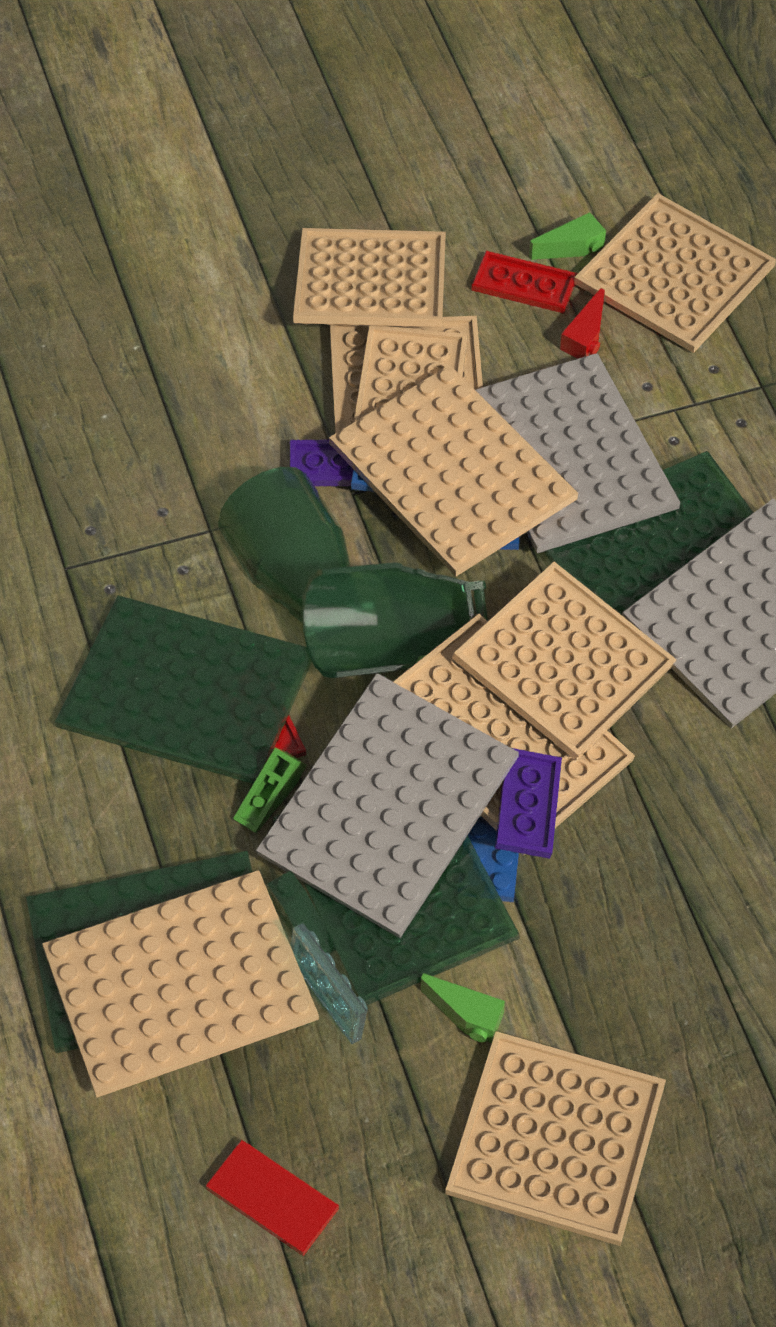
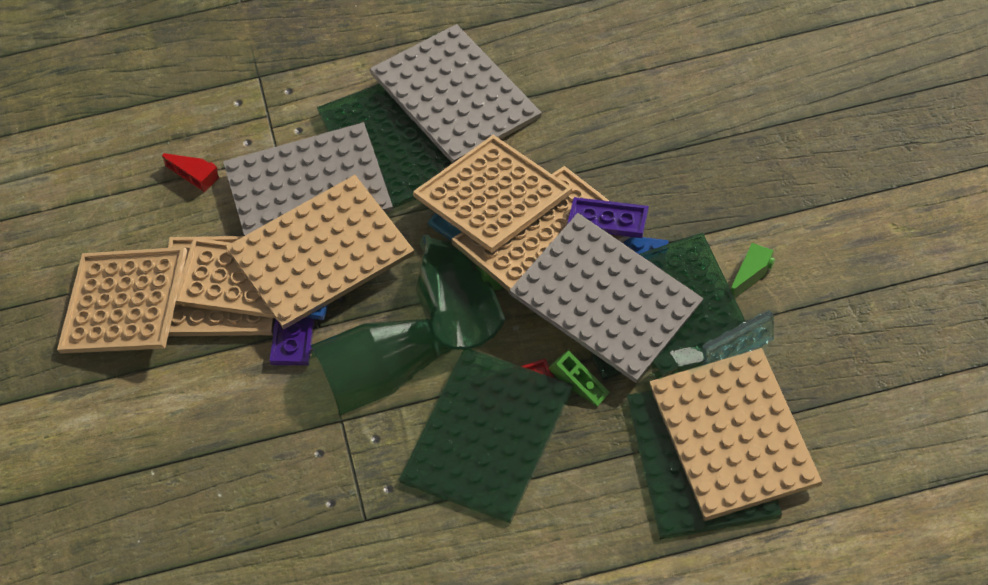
camera: 80 degrees left, 0 degrees up
red tile [206,1140,339,1256] -> none
tan plate [445,1031,666,1246] -> none
red tile [471,251,578,314] -> none
bright green slope [529,212,606,260] -> none
tan plate [574,193,776,353] -> none

